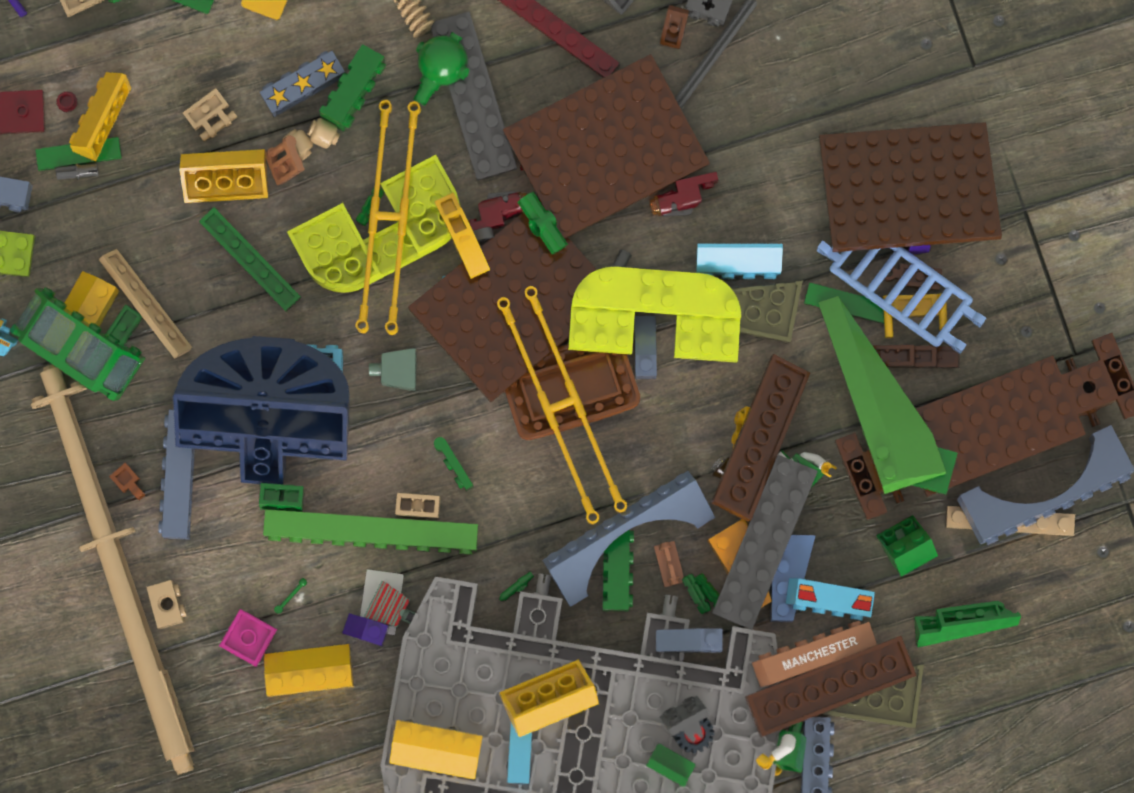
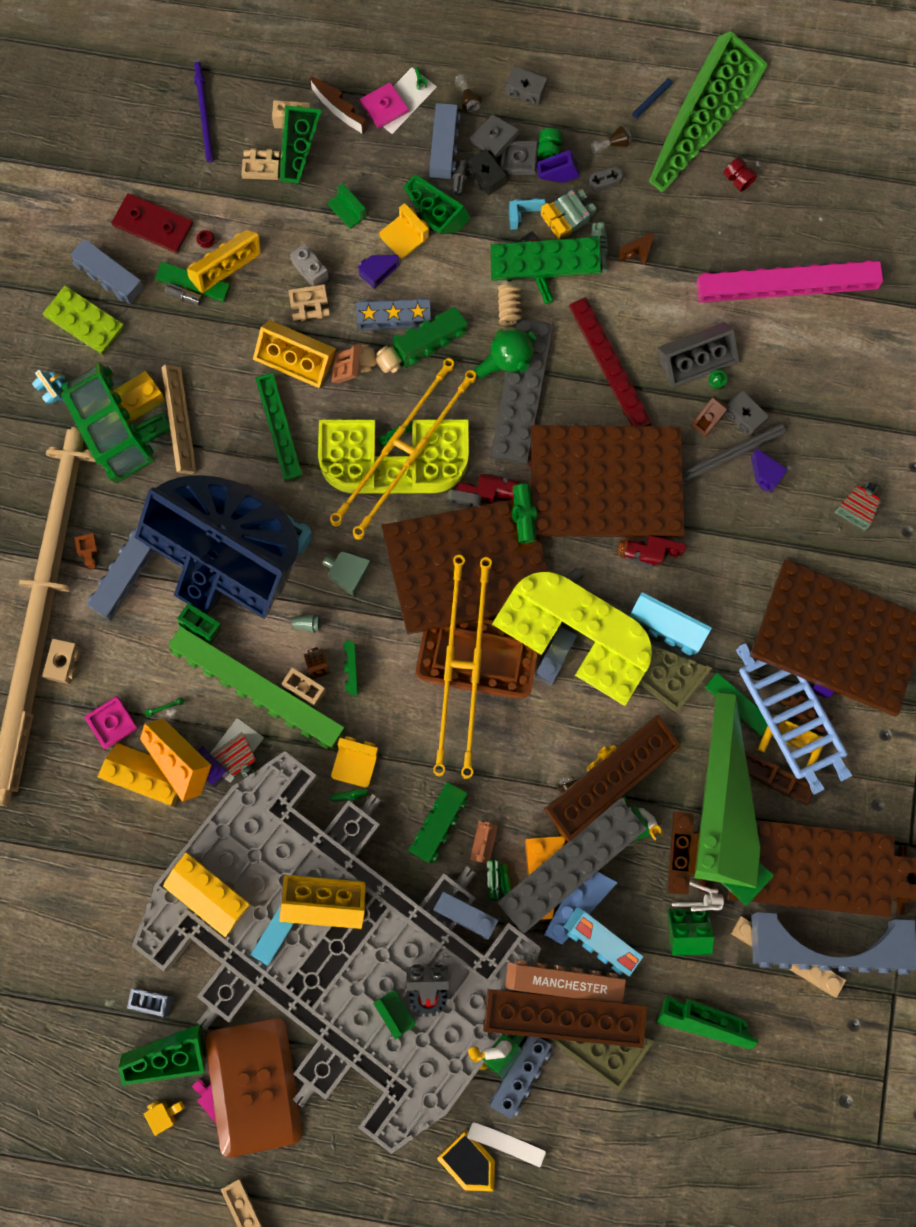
camera: 25 degrees right, 5 degrees down
yellow slope [434,192,490,279] -> none
sand blue arch [542,471,715,607] -> none
none -> light orange wedge [140,718,211,802]
none -> light grey brick [290,244,329,286]
none -> sand green cone [292,614,321,633]
none -> reddish brown slope [304,647,330,679]
none -> yellow bracket [331,736,379,788]
none -> dark purple slope [358,255,400,289]
none -> white plant [672,880,724,911]
none -> dark purple slope [751,449,787,492]
none -> sand green torso [834,482,880,531]

